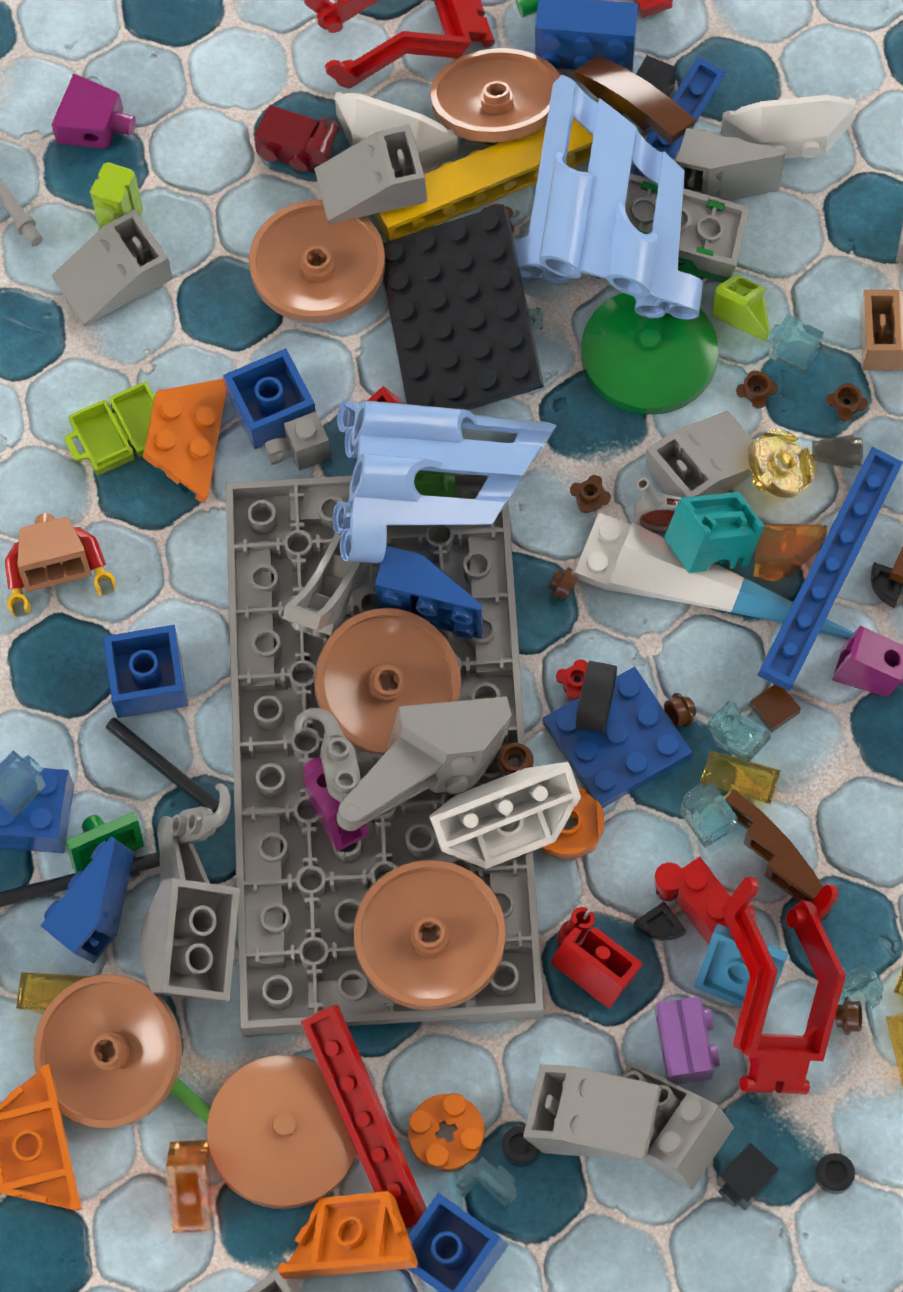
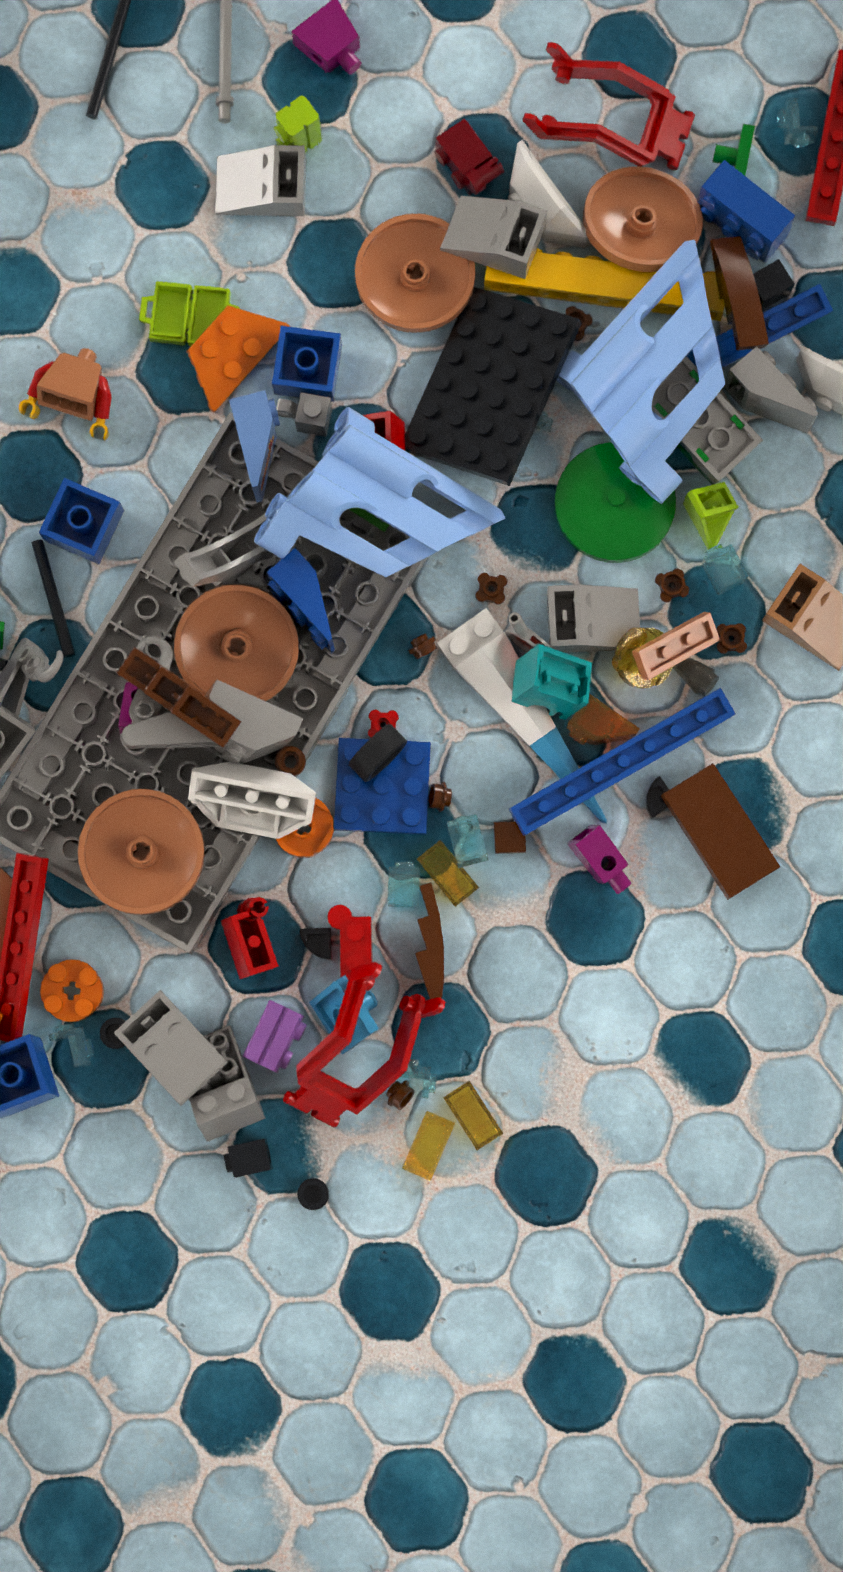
camera: 35 degrees right, 15 degrees up
none -> reddish brown slope [116,646,241,748]
none -> medium blue slope [229,390,280,503]
none -> nougat plate [632,612,720,680]

